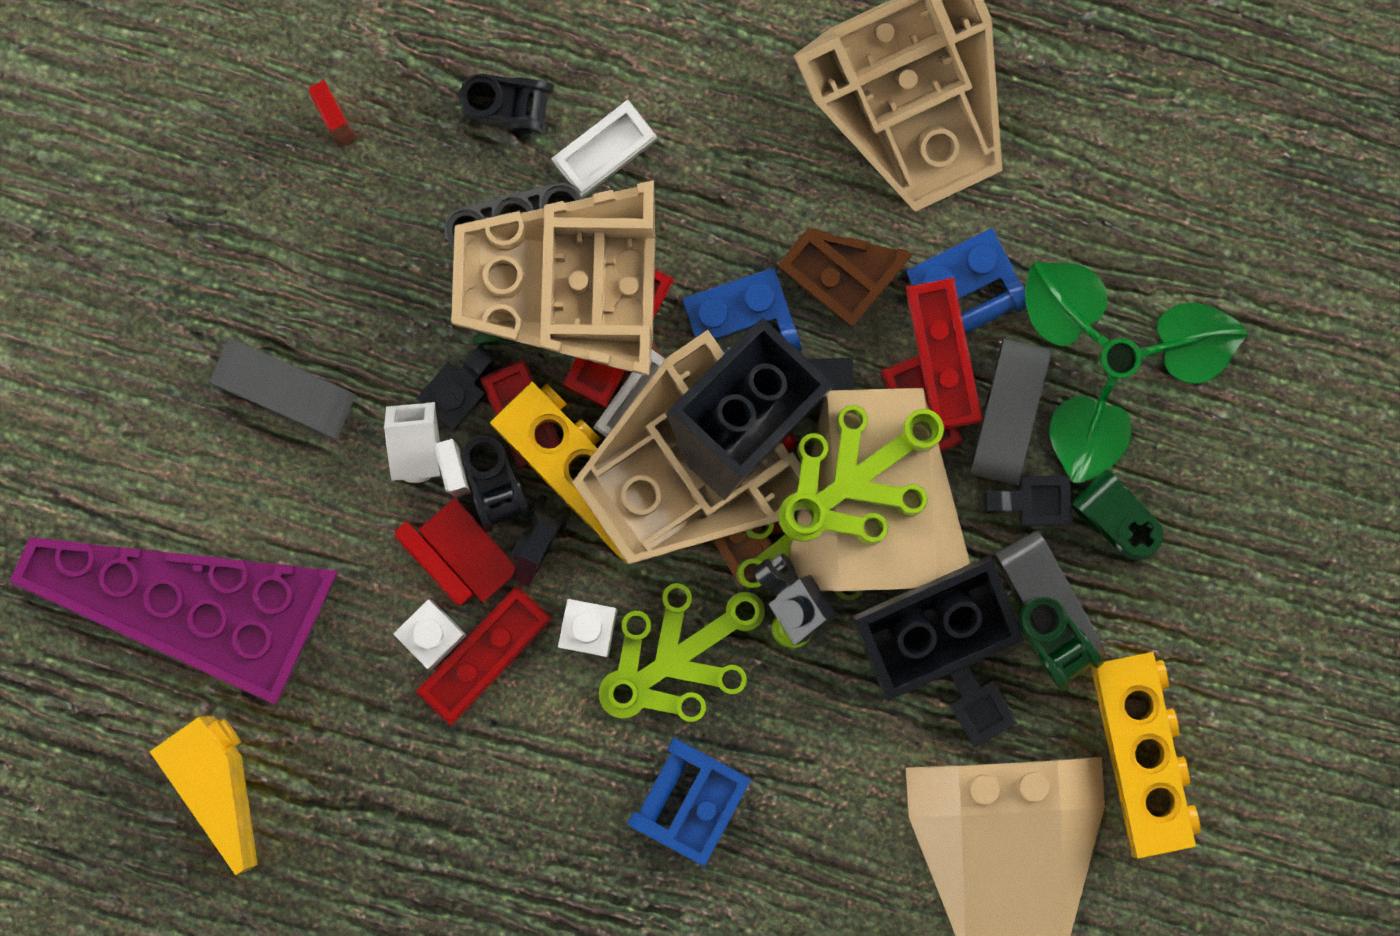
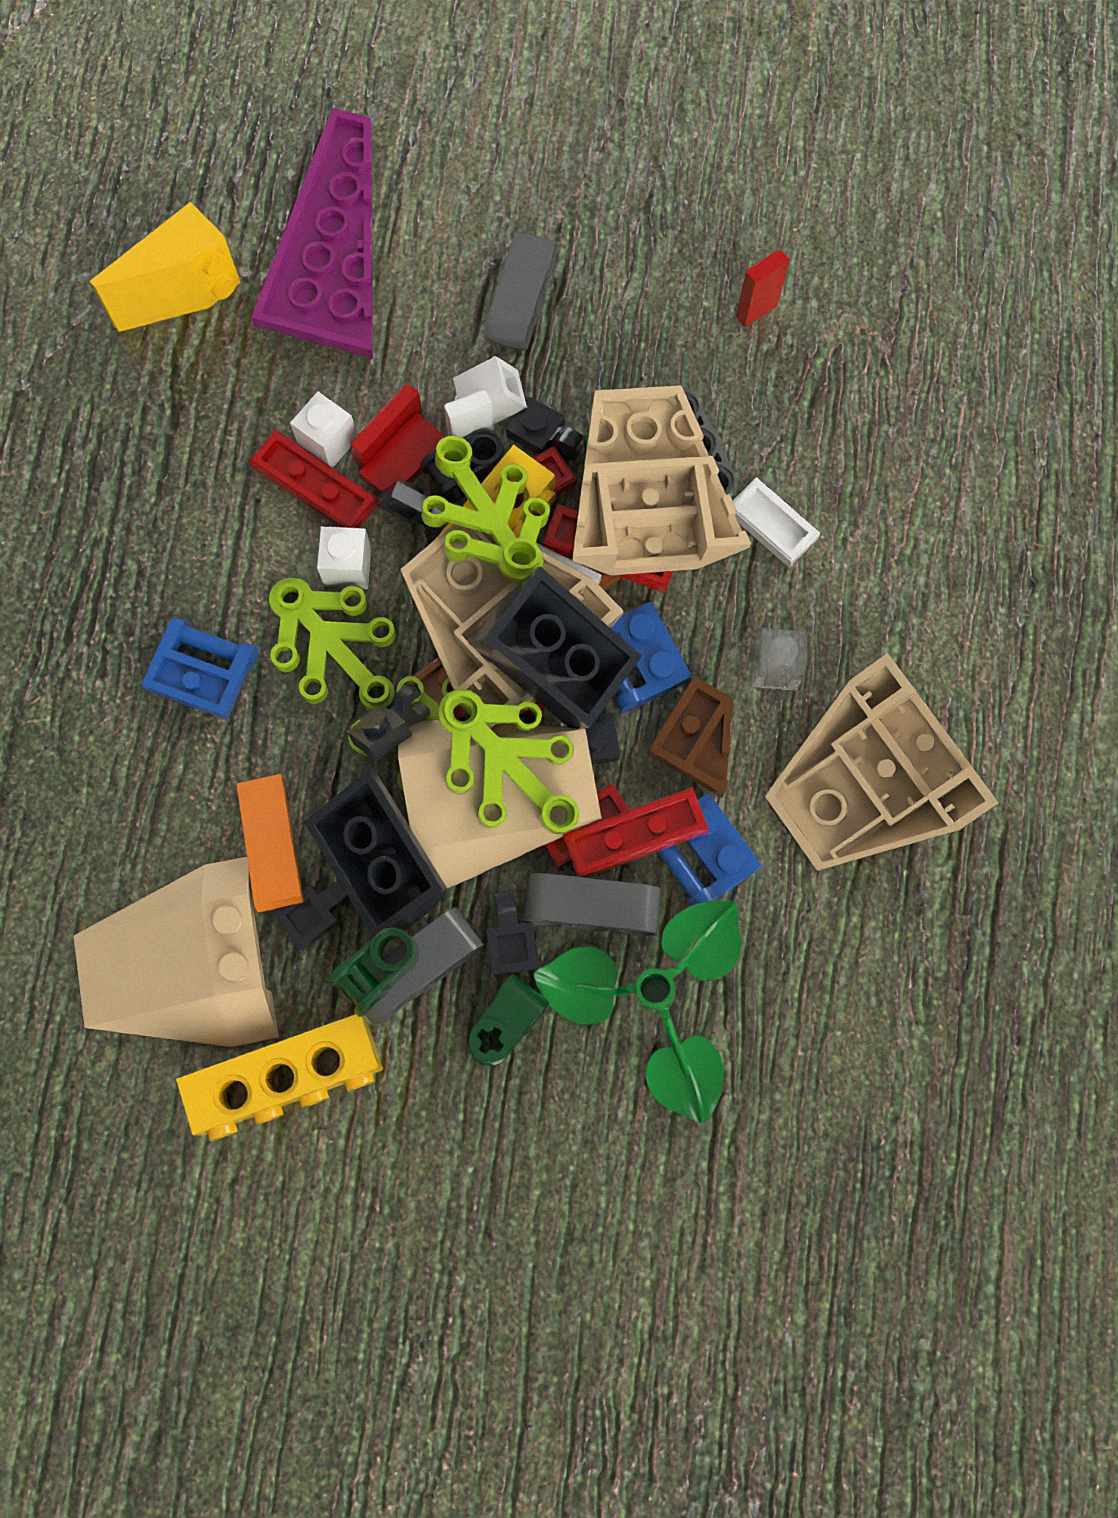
camera: 75 degrees right, 10 degrees down
black piece [459,74,555,135] -> none
none -> orange tile [237,774,304,913]
none -> lime plant [421,436,550,583]
none -> clear brick [752,628,807,691]

